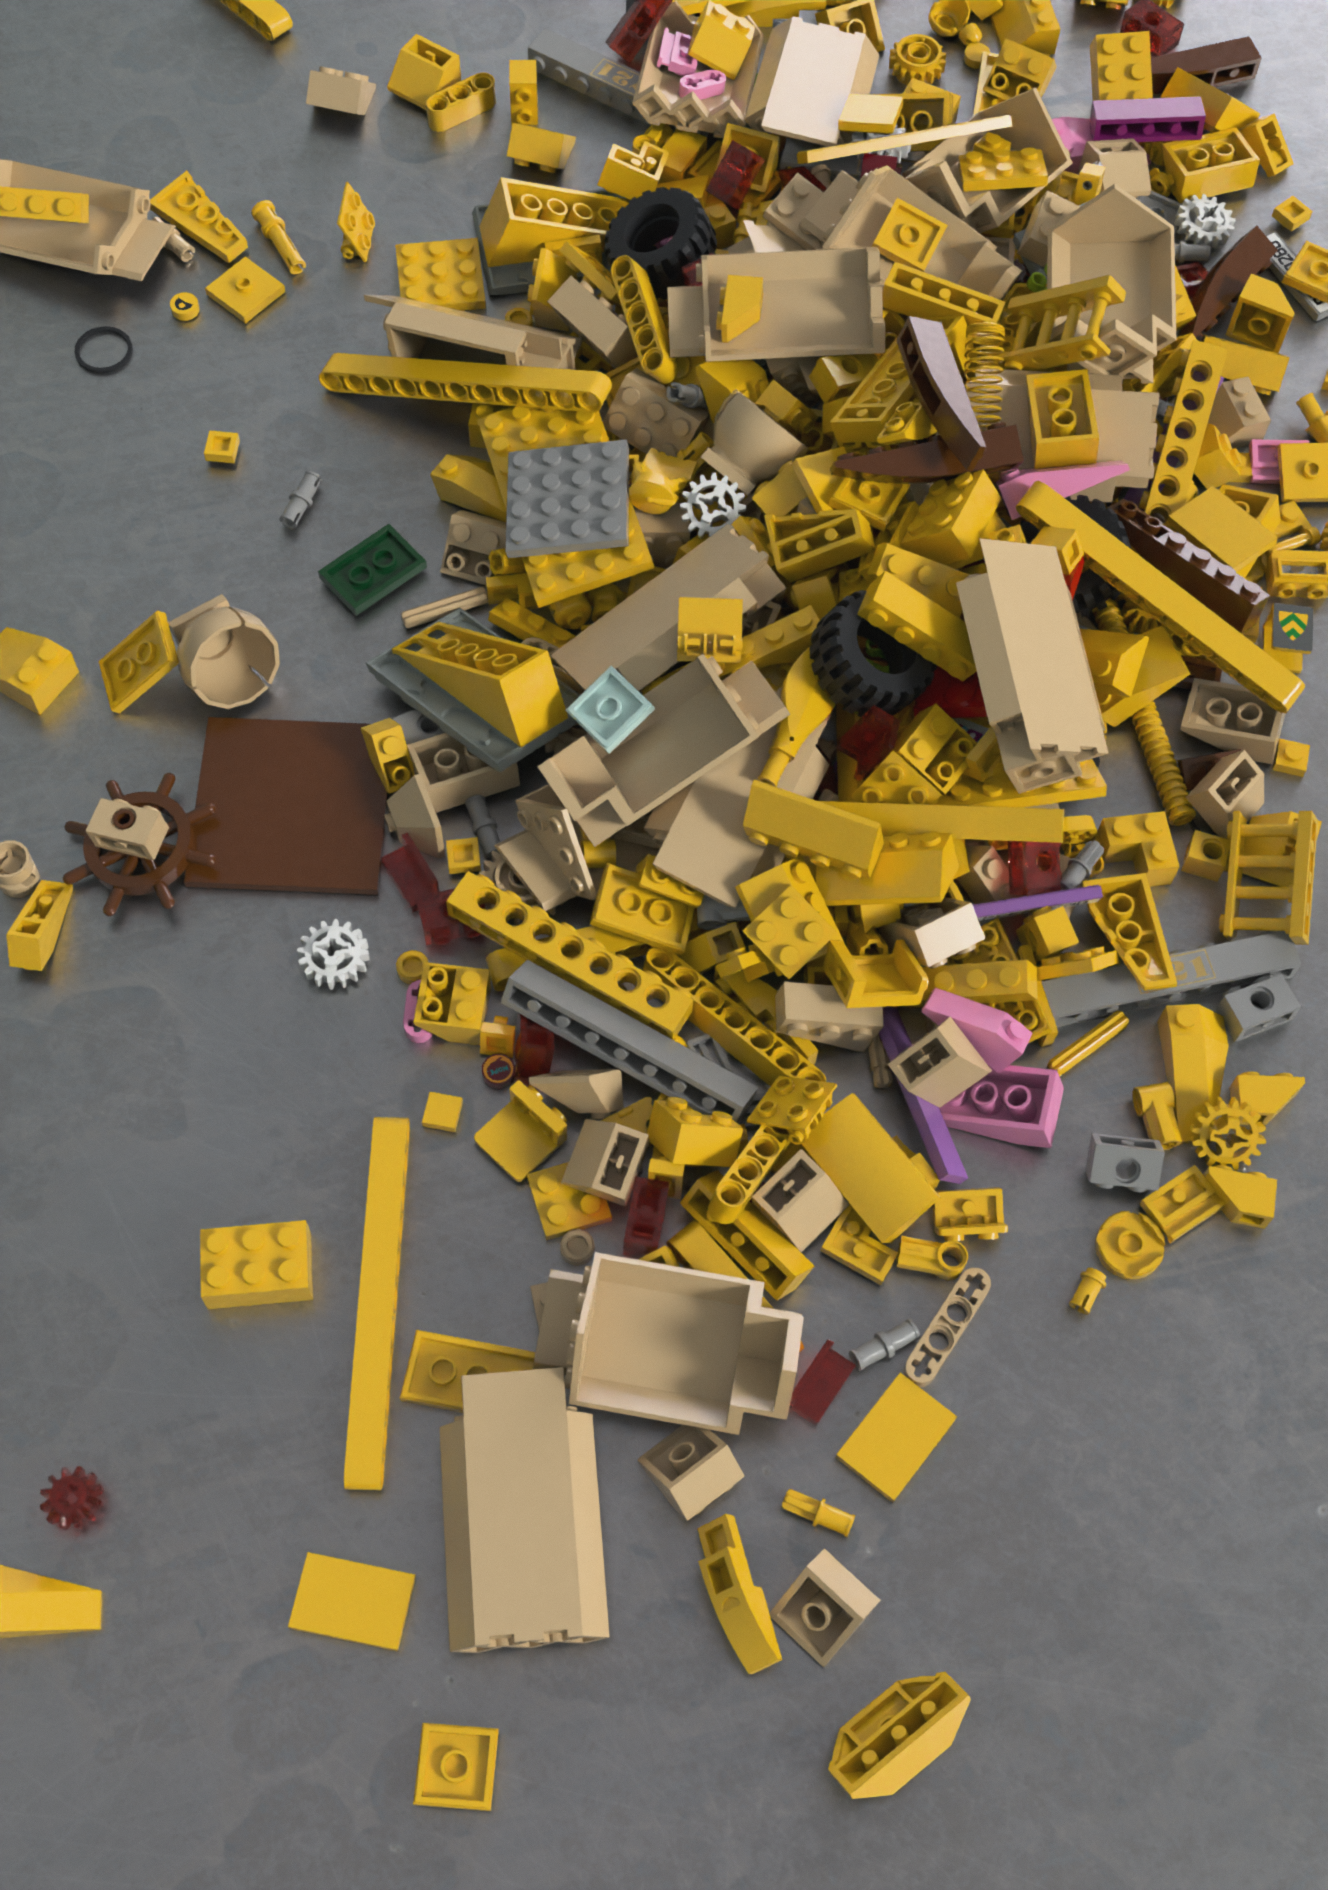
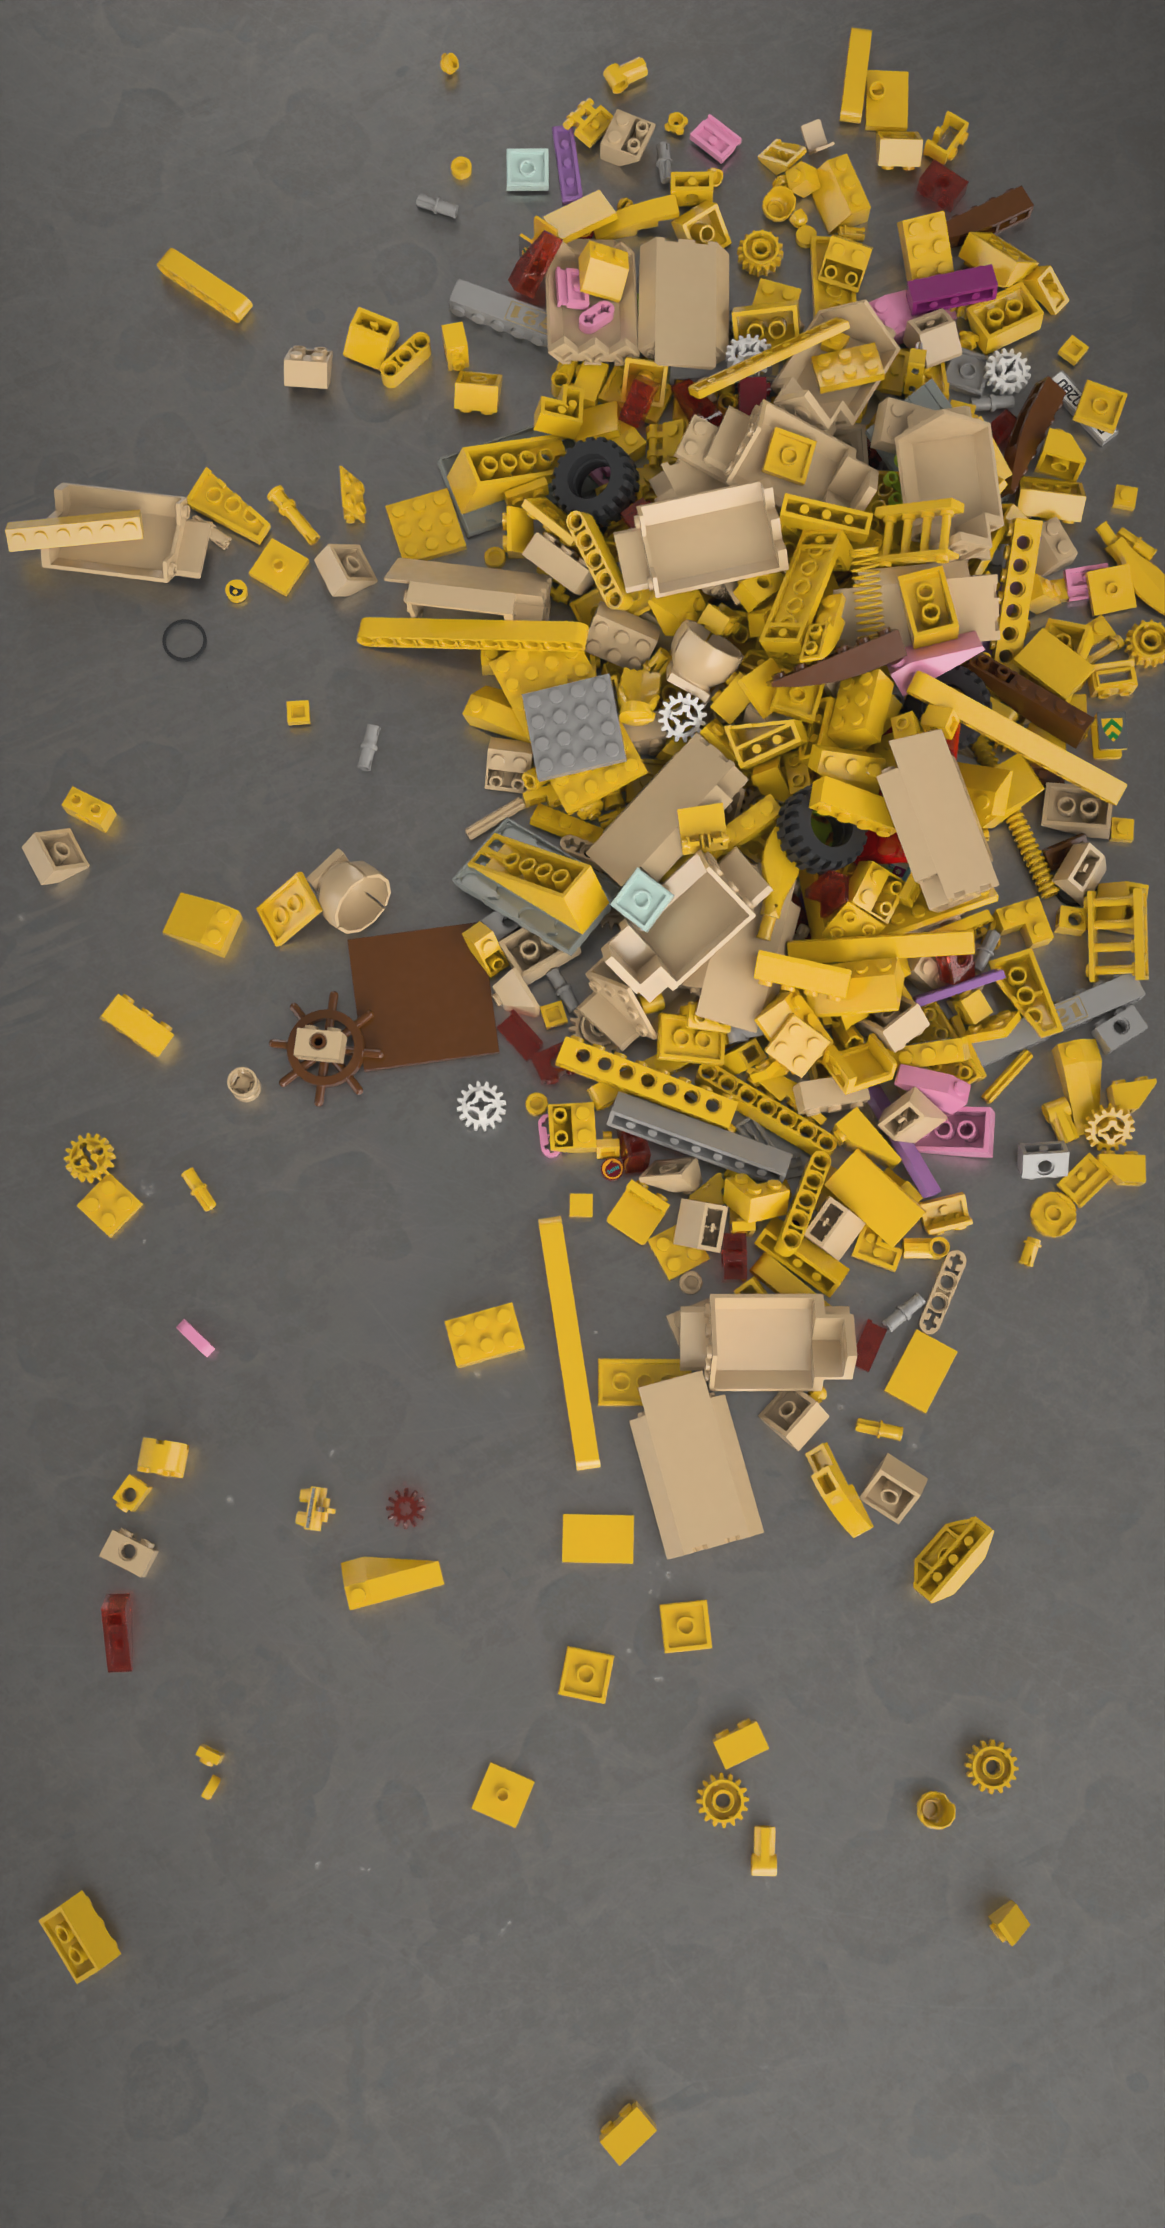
camera: 10 degrees left, 15 degrees up
yellow slope [6,880,73,971] -> none
dark green plate [318,524,427,616] -> none
light grey pin [666,382,708,410] -> none
yellow slope [716,275,763,343] -> none
yellow hinge [746,1076,837,1145] -> none
tile [838,94,903,134] -> none
reddish brown slope [896,316,986,471] -> none
none -> tan slope [314,544,378,596]
none -> yellow plate [558,1645,614,1704]
none -> yellow hinge [807,1386,827,1403]
none -> yellow slope [830,1107,902,1170]

